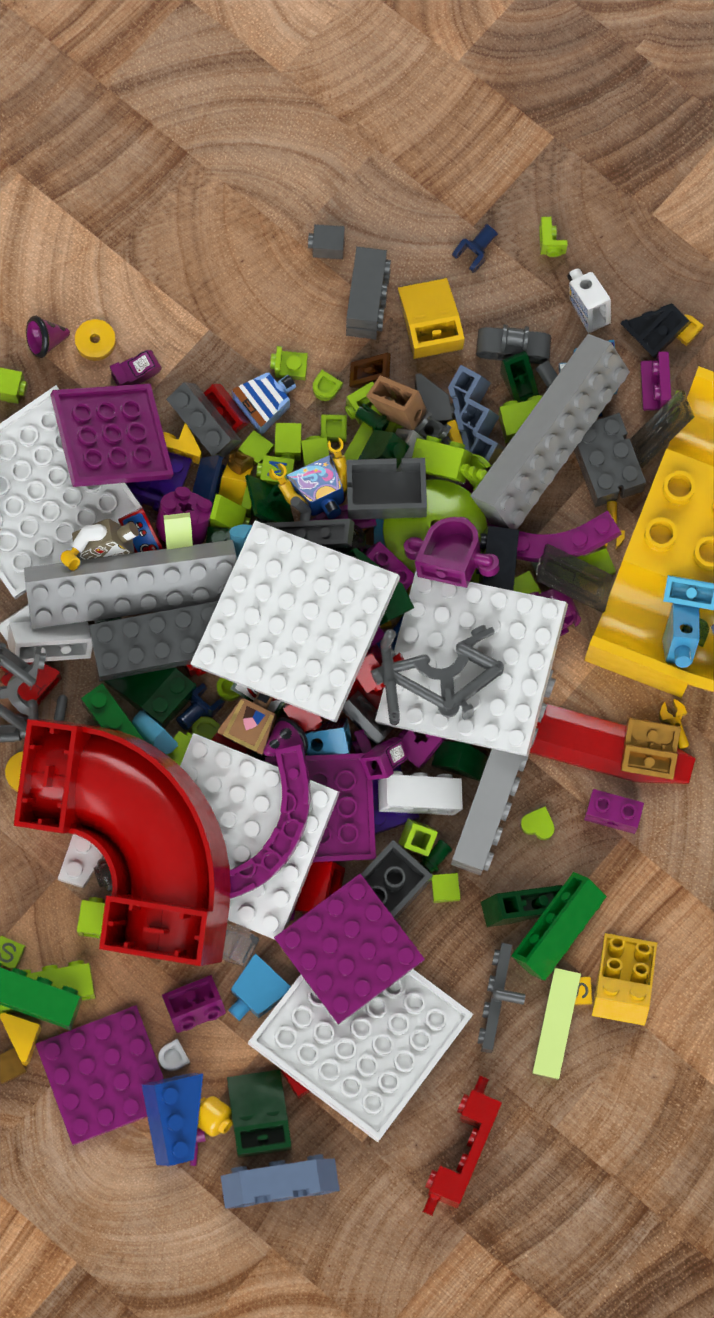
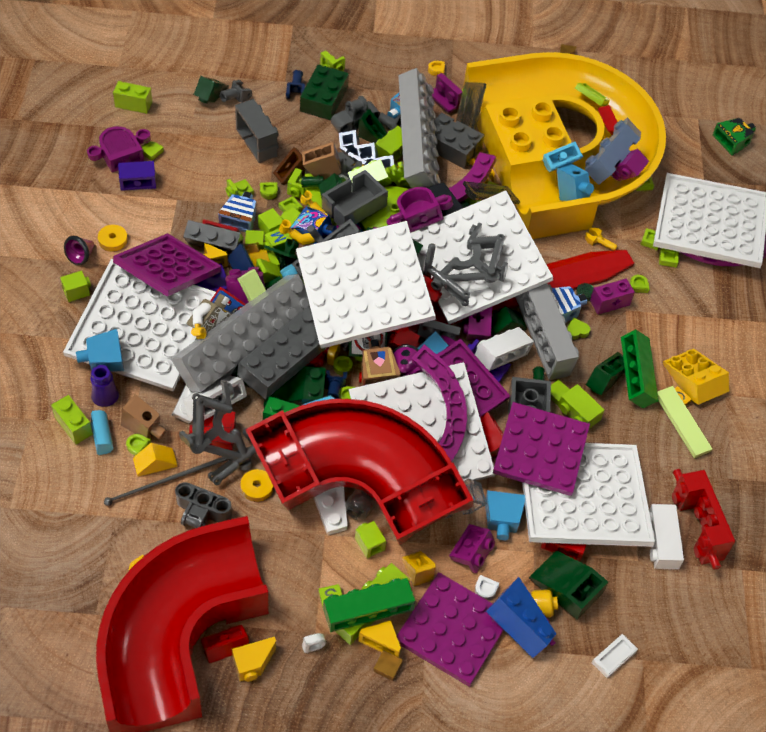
camera: 40 degrees left, 20 degrees down
magenta leg [109,350,162,386] -> none
sand blue brick [221,1154,340,1209] -> none
dark grey brick [308,224,345,259] -> none
magenta leg [360,737,408,780] -> none
yellow slope [398,278,465,359] -> none
lime brick [398,818,438,856] -> none
dark grey plate [477,943,526,1054] -> none
white torso [567,269,611,334] -> none
black wing [620,303,691,358] -> none
pearl gold slope [621,717,681,780] -> none
none -> magenta piece [87,126,151,173]
none -> lime brick [113,81,152,114]
none -> dark purple brick [118,161,156,191]
none -> lime tile [142,141,164,161]
none -> dark green slope [193,76,229,104]
none -> dark grey piece [220,80,253,103]
none -> dark green brick [300,64,349,120]
none -> yellow slope [402,551,436,586]
none -> torso [552,286,587,322]
none -> lime brick [558,384,605,429]
none -> clear green tile [576,283,594,301]
none -> white tile [592,634,638,678]
none -> lime tile [630,275,649,293]
none -> white brick [649,504,684,569]

